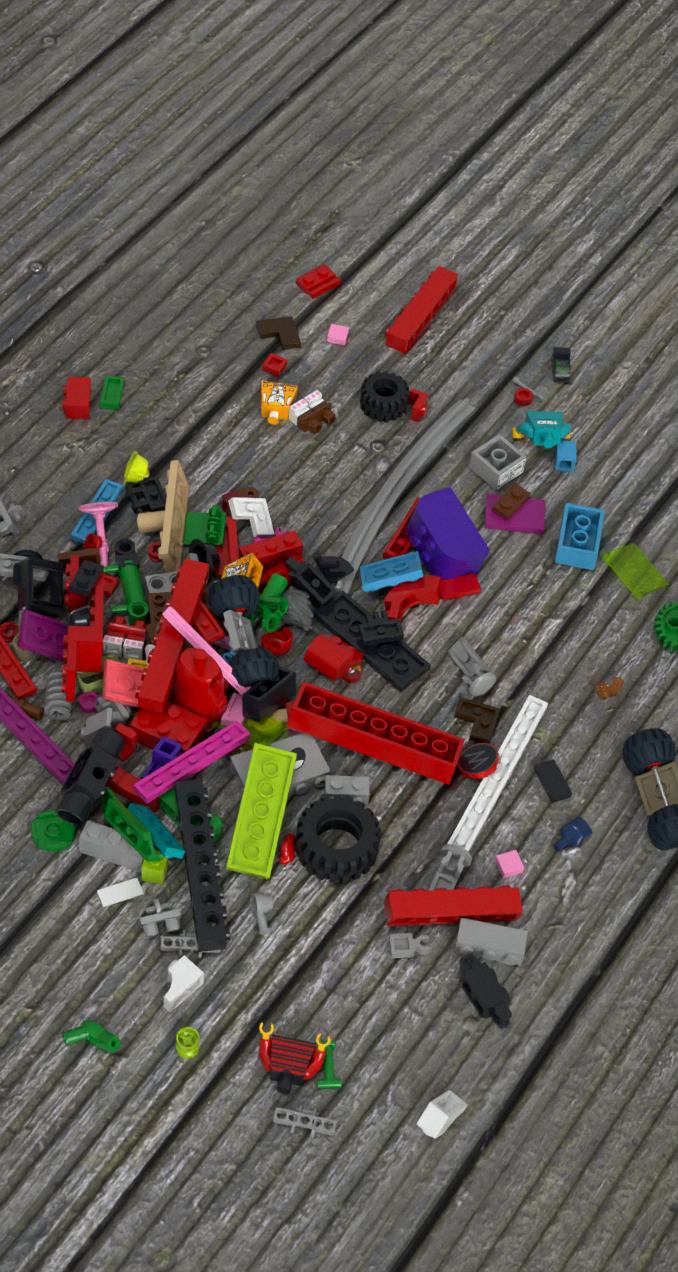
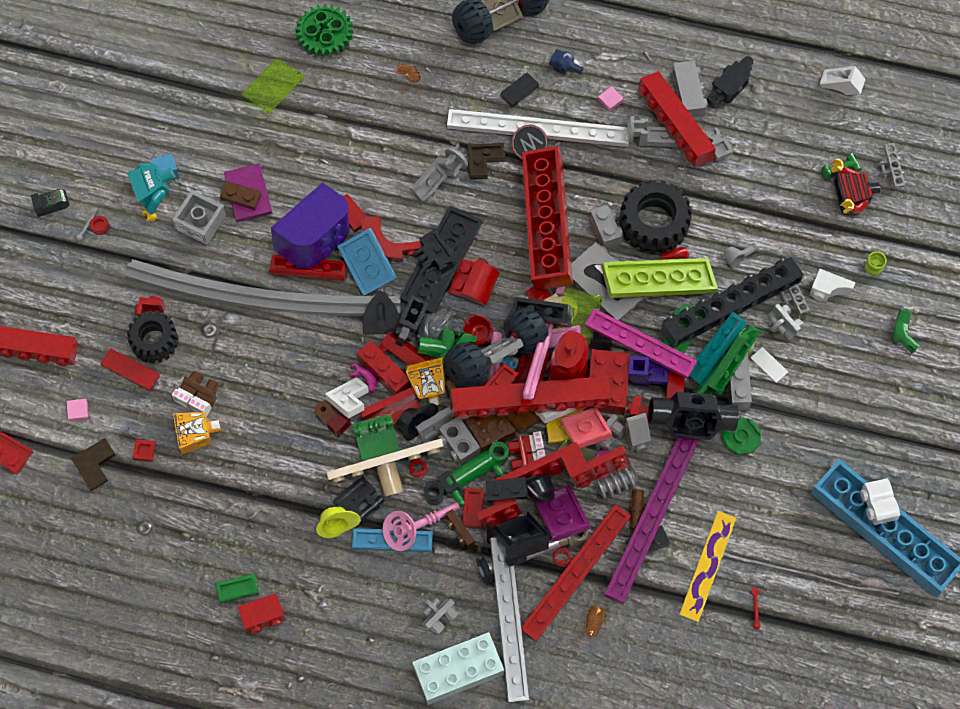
camera: 105 degrees left, 15 degrees up
red bush [83,533,102,551] -> none
dark azure brick [554,503,605,570] -> none
none -> red tile [100,348,160,392]

